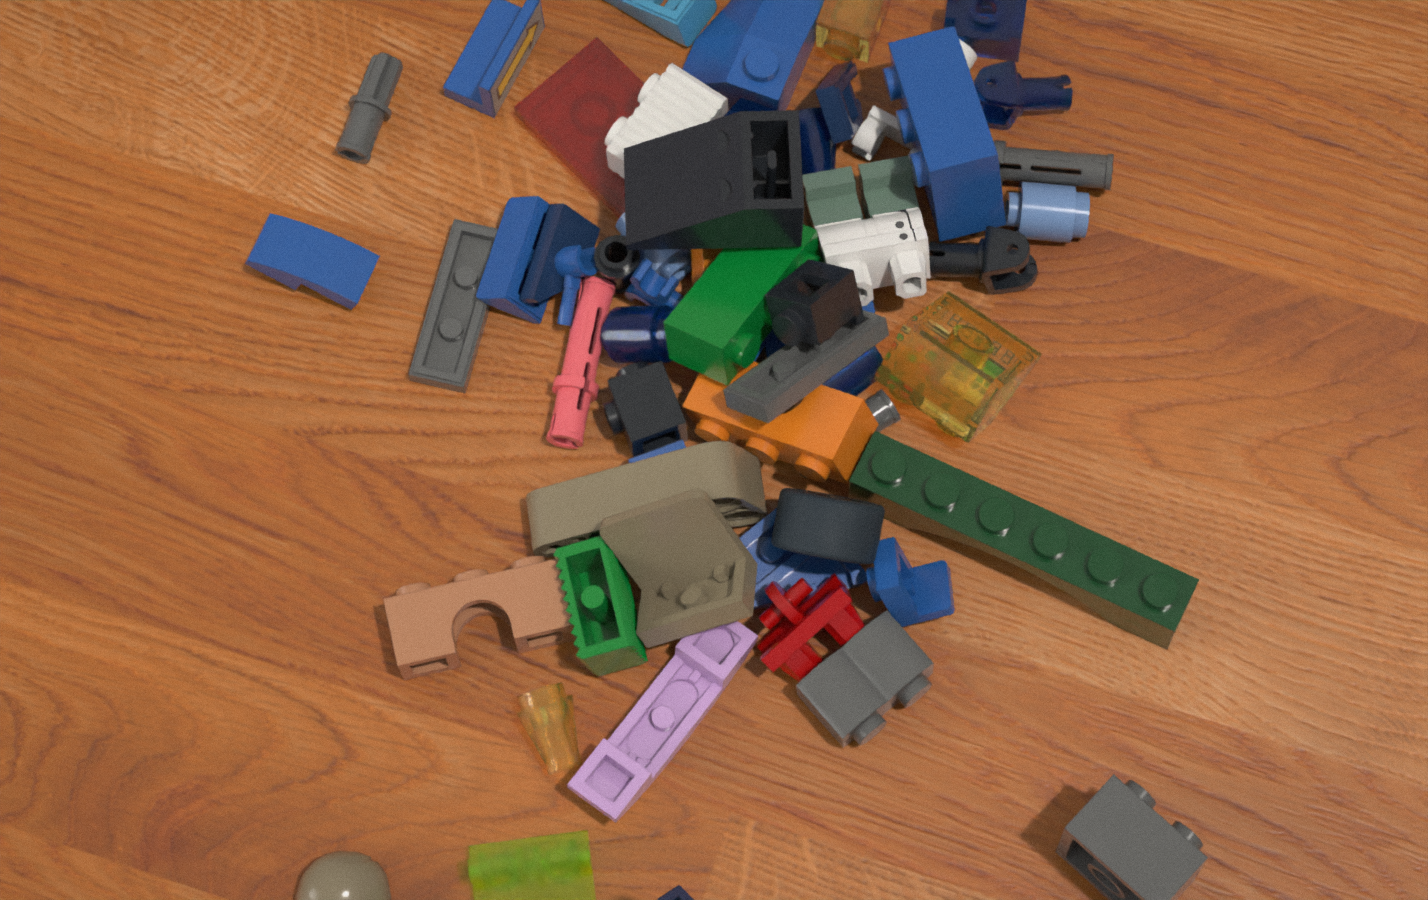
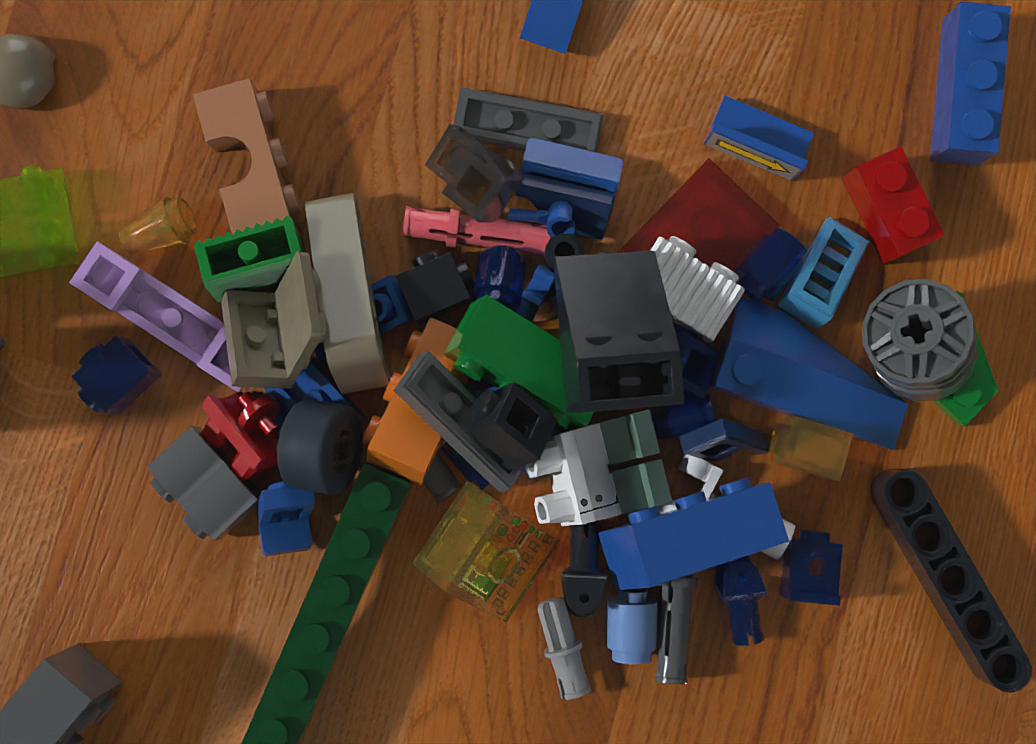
camera: 80 degrees right, 15 degrees up
dark grey axle [335,52,403,164] -> none
none -> clear blue brick [71,335,163,414]
none -> clear smoke brick [425,124,524,222]
none -> light grey axle [537,597,591,700]
none -> clear blue brick [735,228,807,303]

